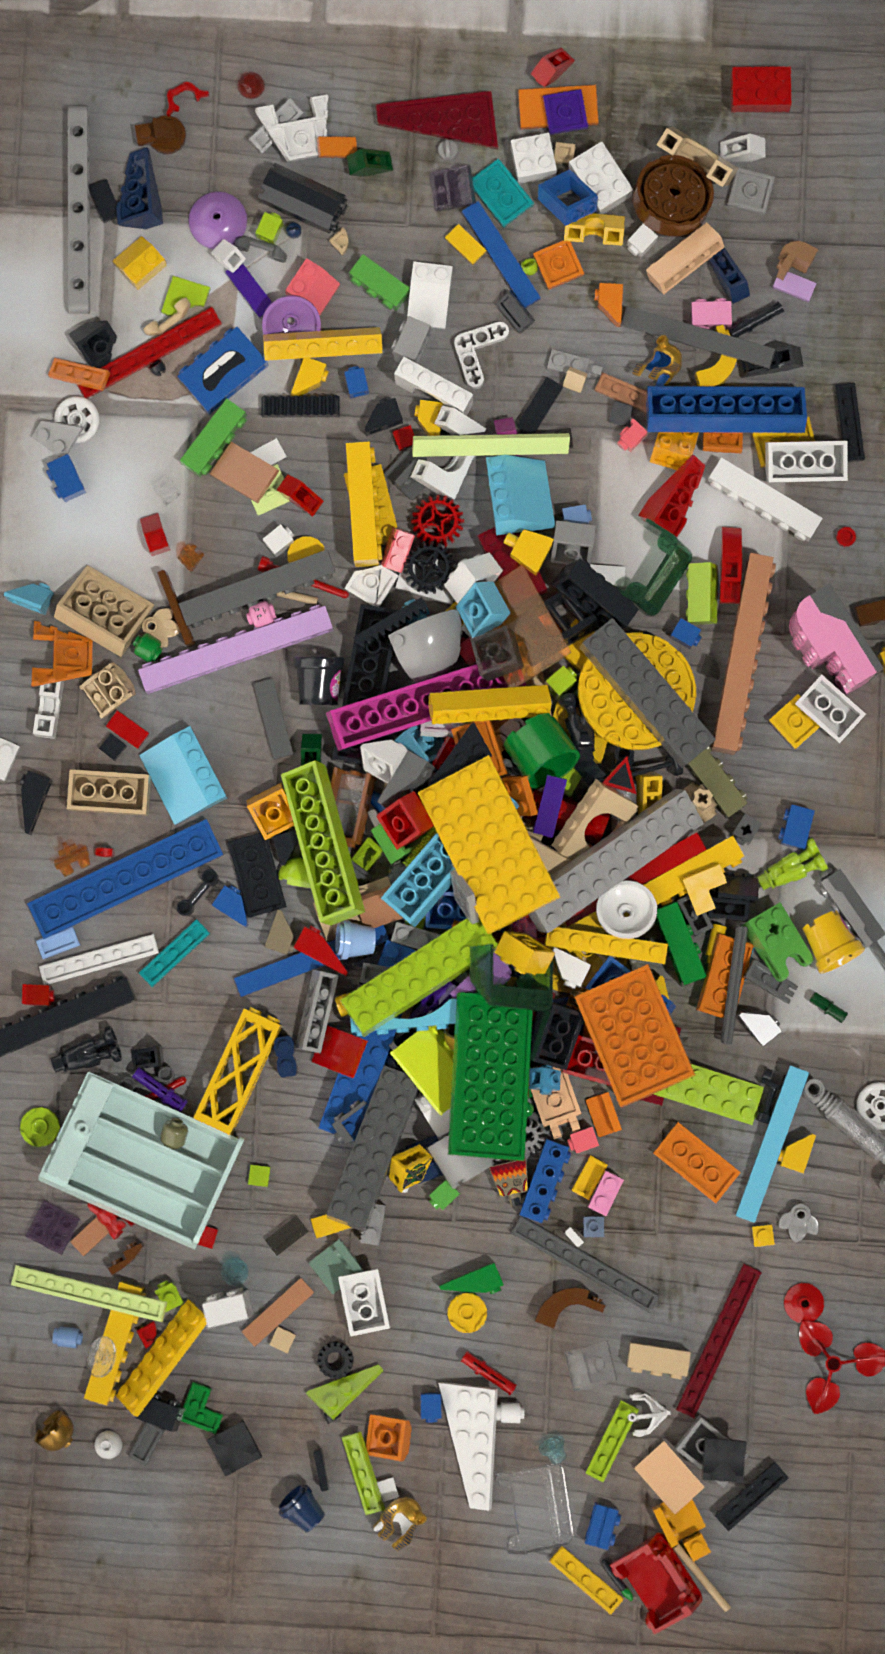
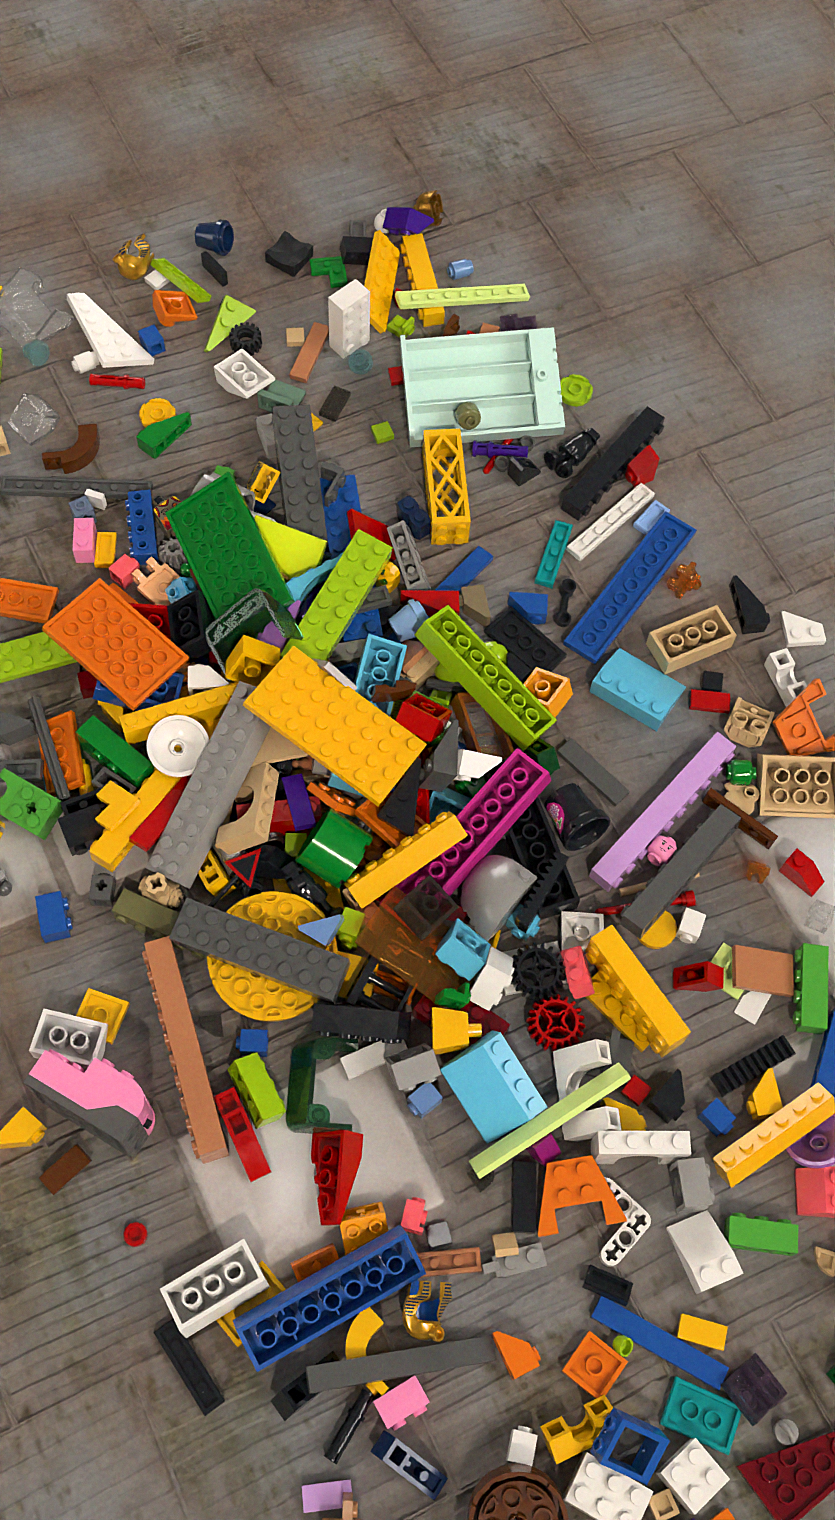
camera: 140 degrees right, 20 degrees down
clear dish [87,1337,116,1377] -> none
red tile [94,848,115,858] -> none
light nougat brick [646,223,724,295] -> none
white brick [708,458,823,542] -> none
lime piece [757,837,828,891] -> none
none -> medium blue slope [298,914,345,946]
none -> reddish brown slope [371,680,417,702]
none -> dark purple slope [383,207,434,236]
none -> green bracket [435,982,471,1011]
none -> orange wing [538,1155,627,1237]

